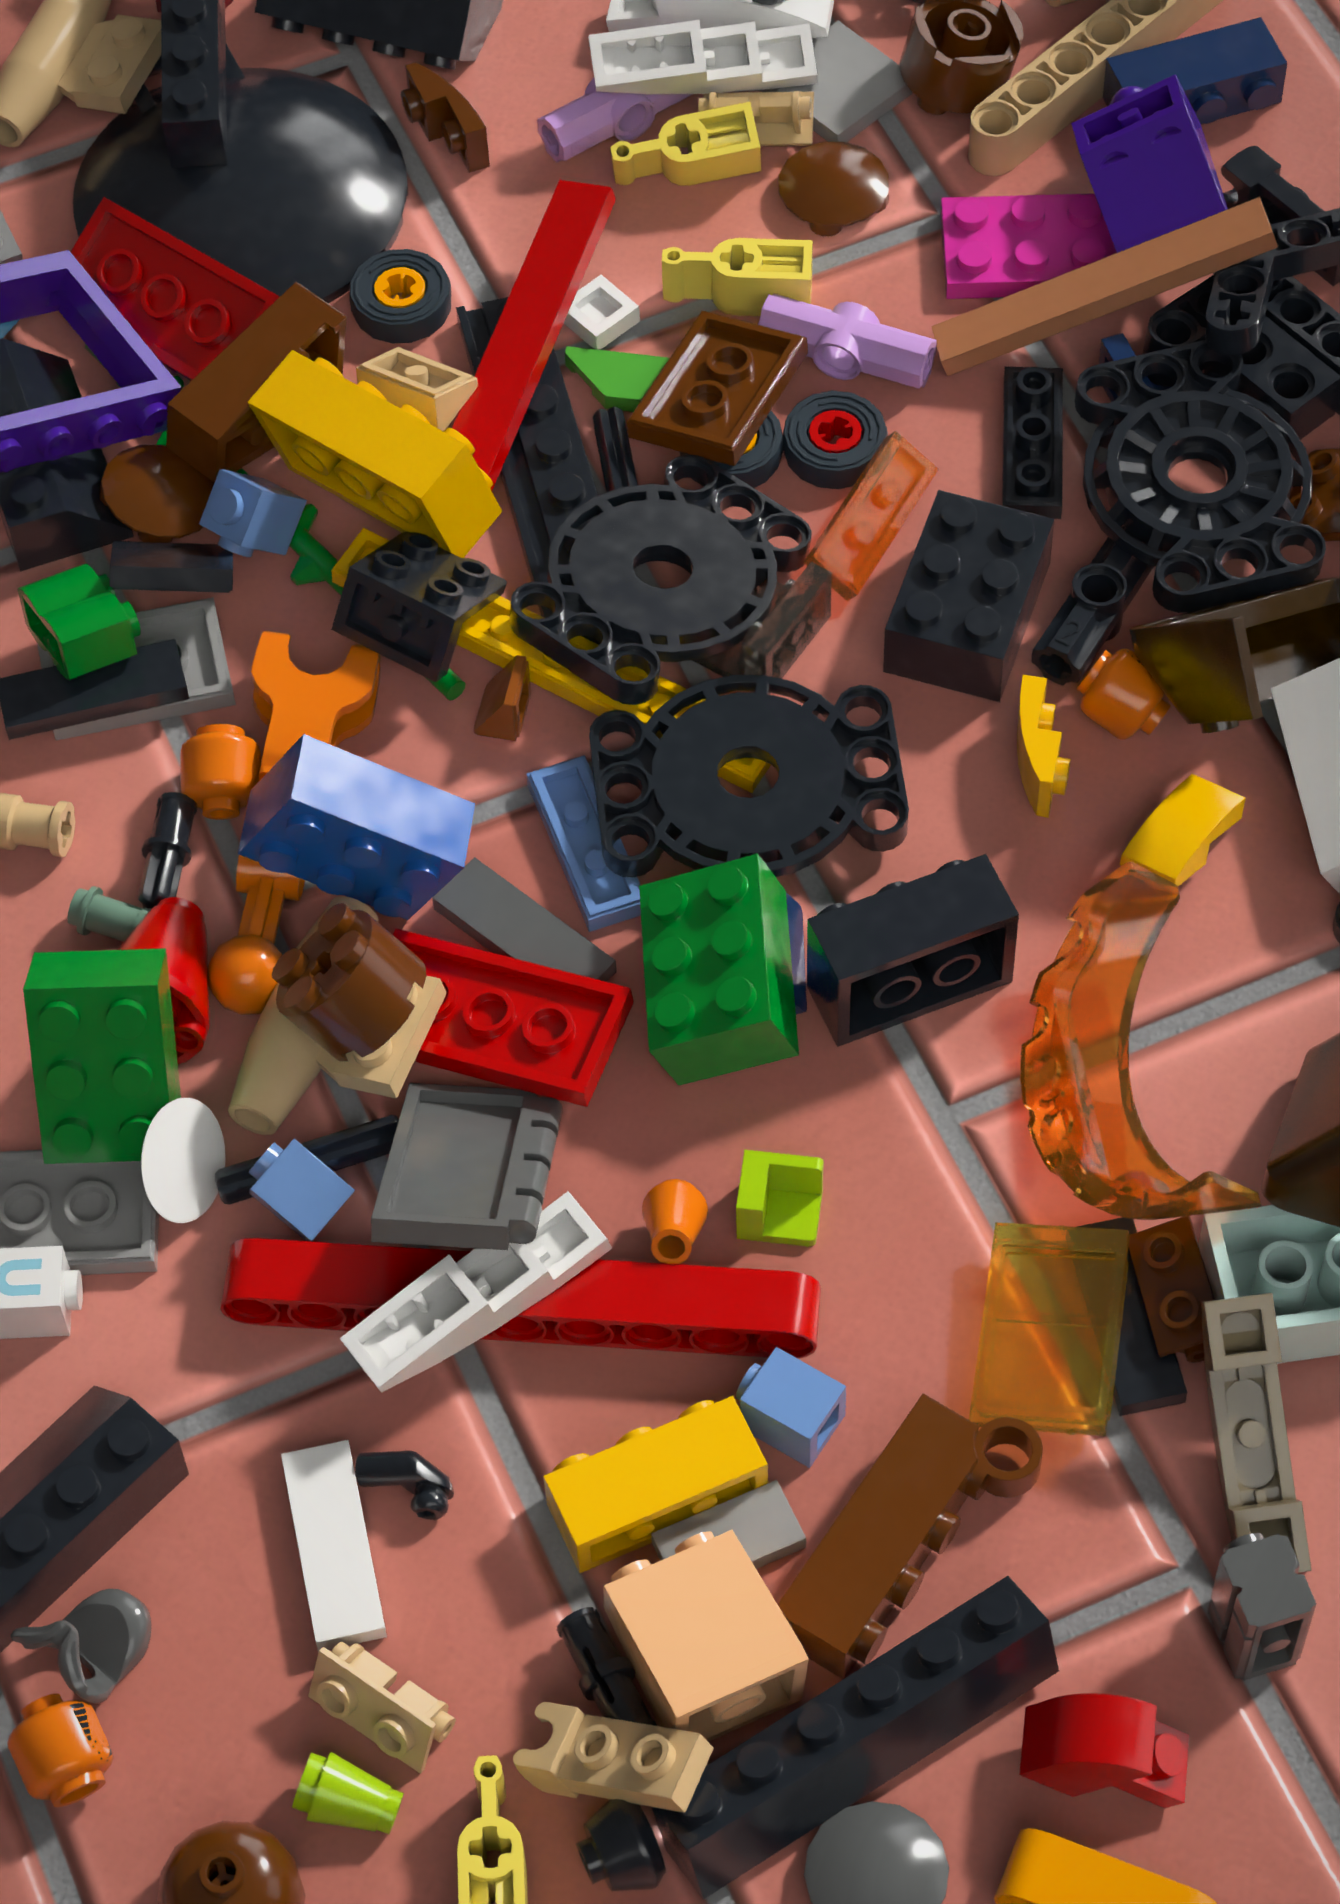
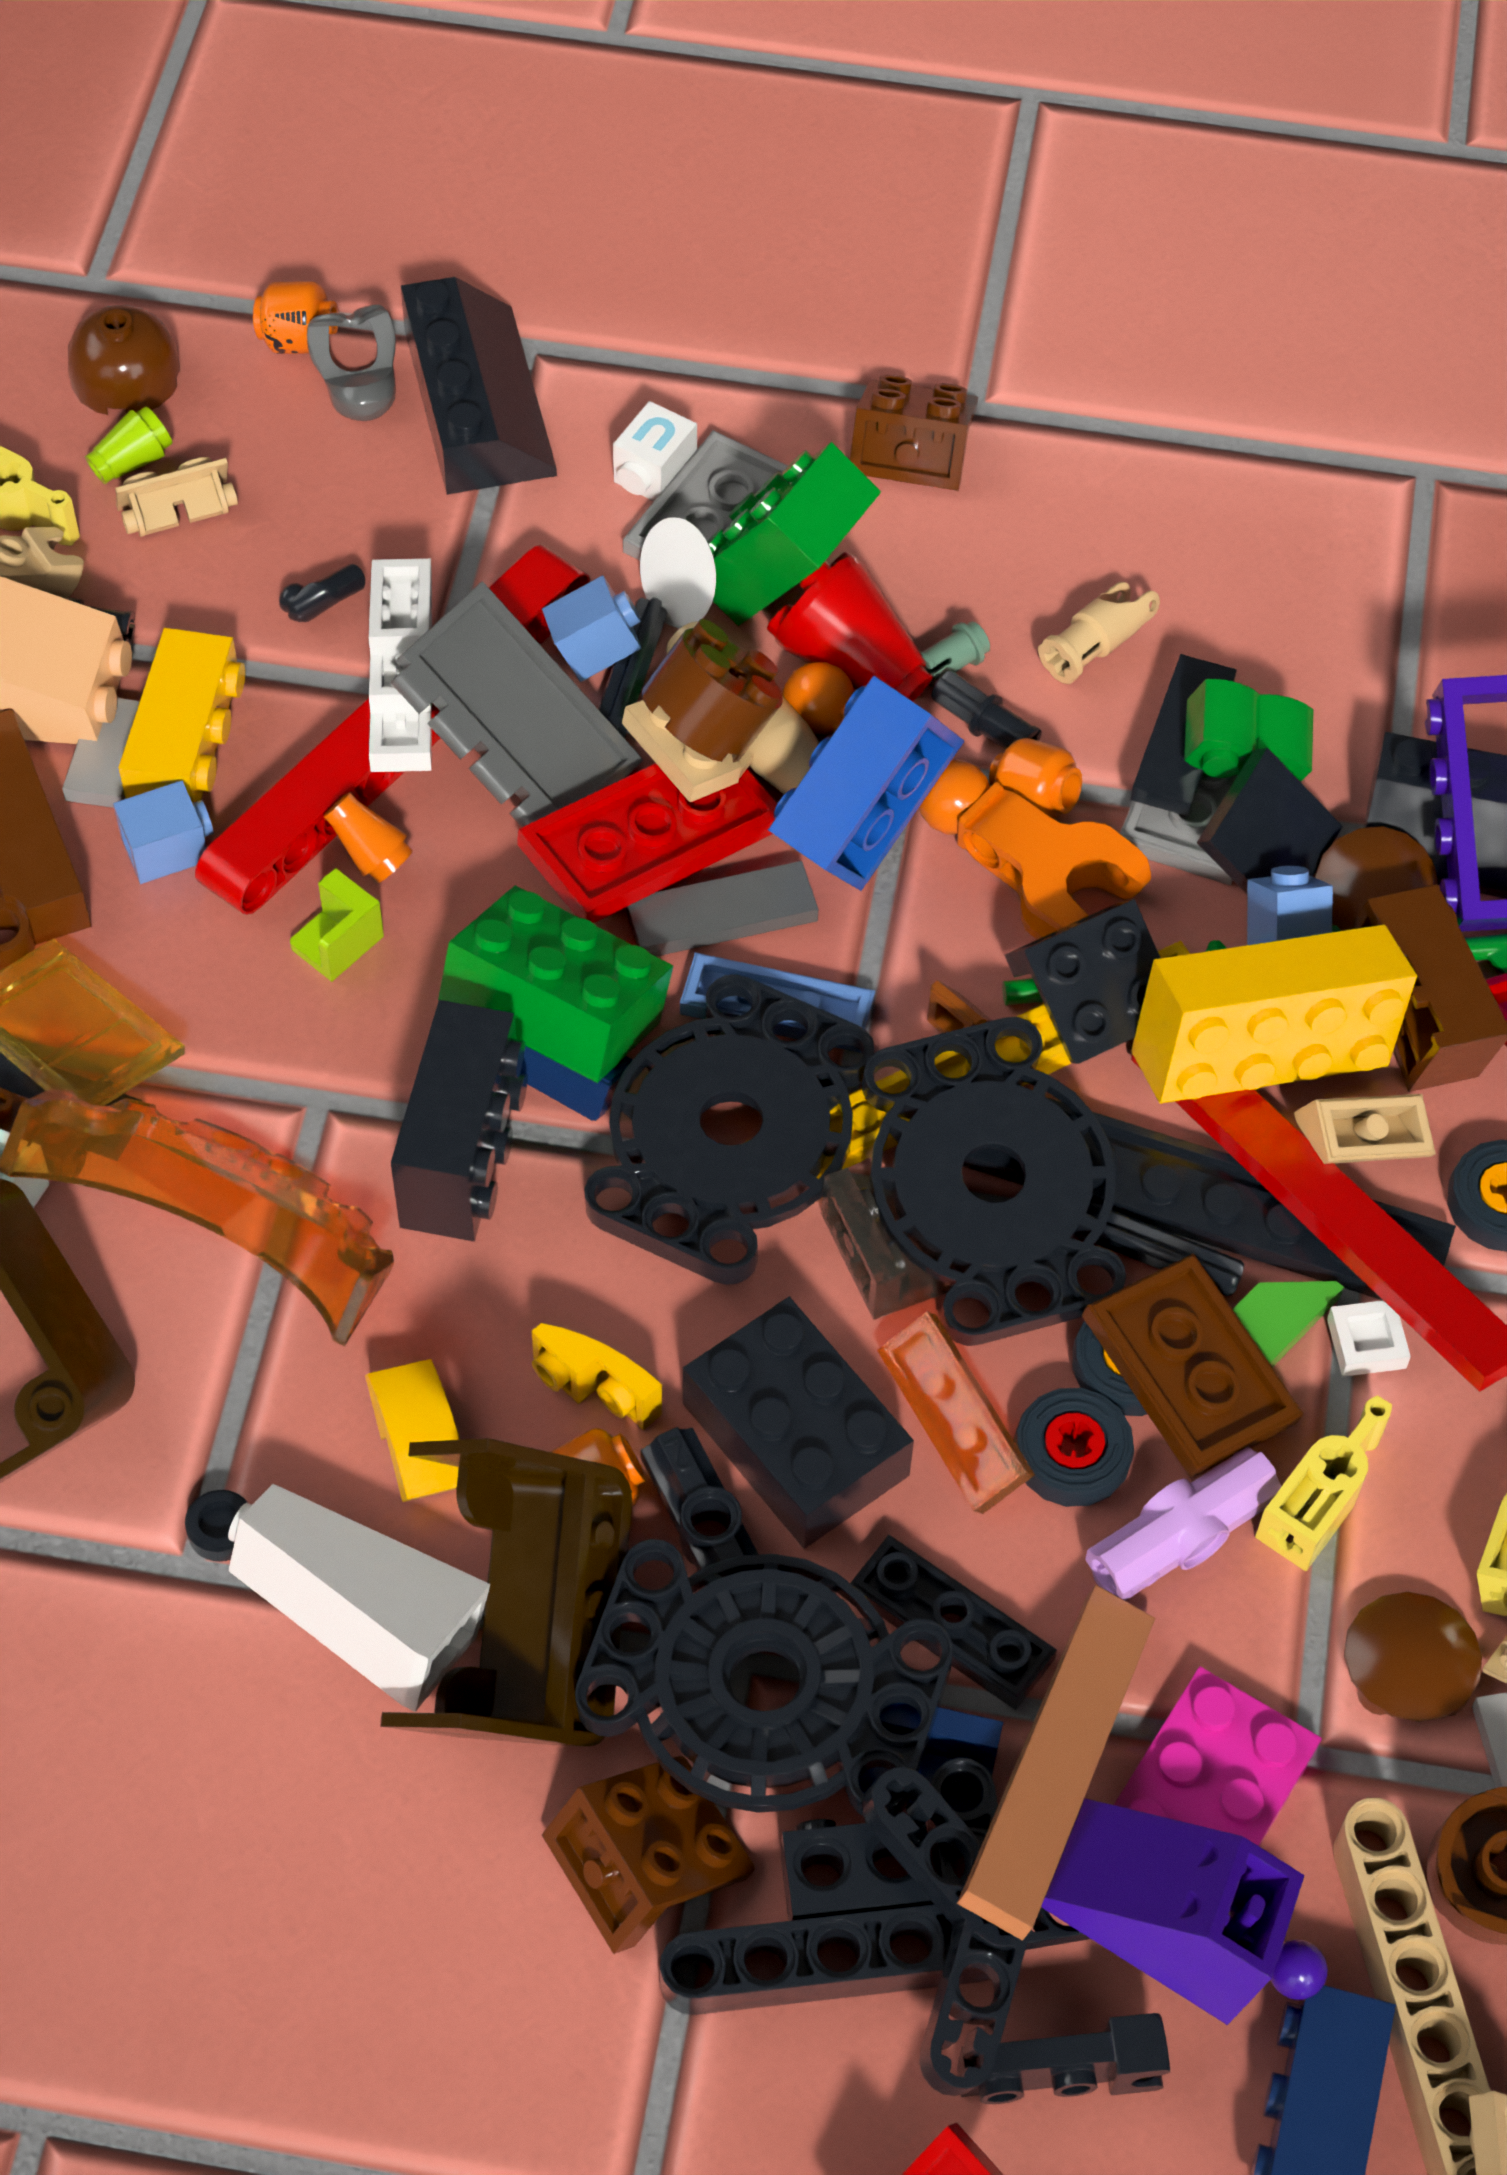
camera: 120 degrees right, 0 degrees up
white tile [281,1440,387,1652] -> none

